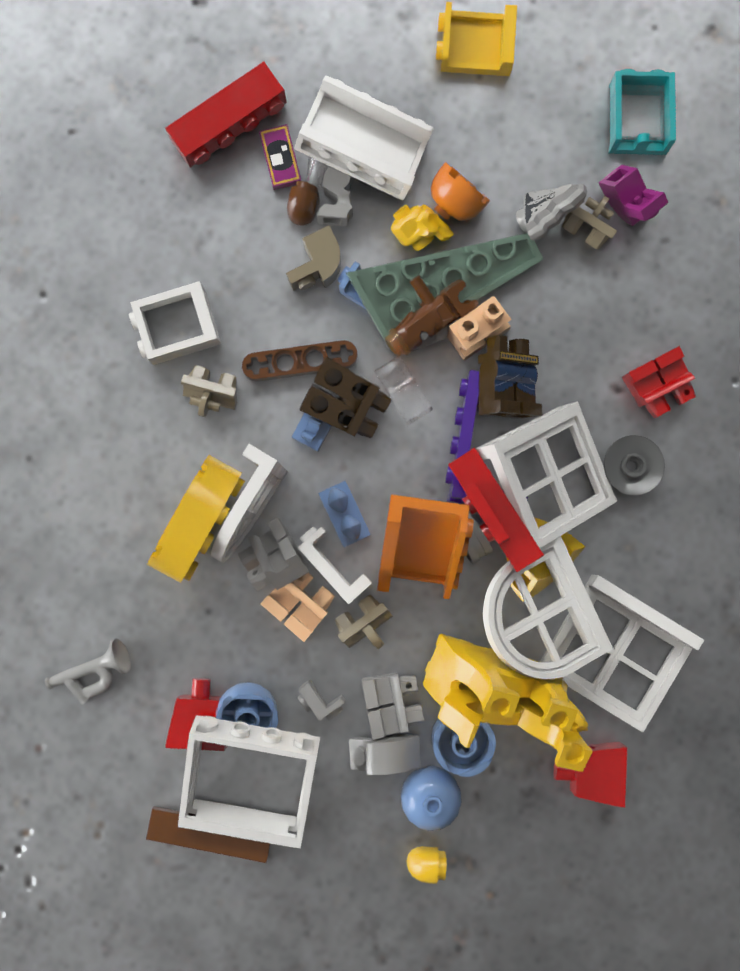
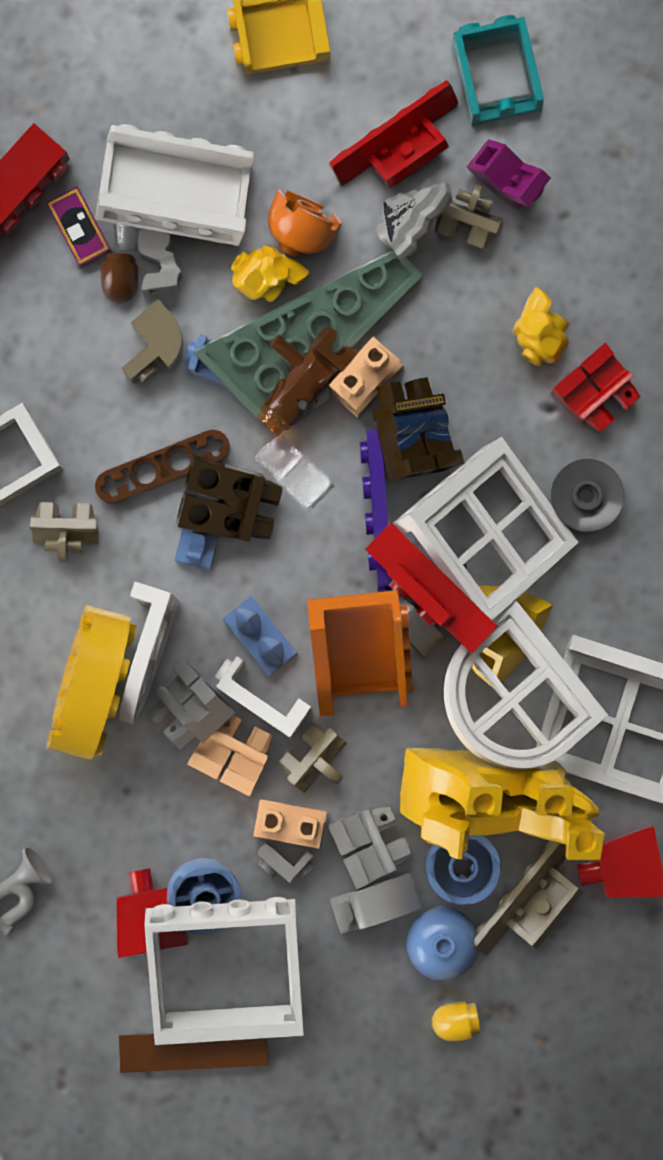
camera: 10 degrees left, 0 degrees up
none -> light nougat hips [253,799,328,849]
none -> red bracket [329,80,459,188]
none -> dark tan bracket [474,840,583,955]
none -> yellow head [513,287,569,366]

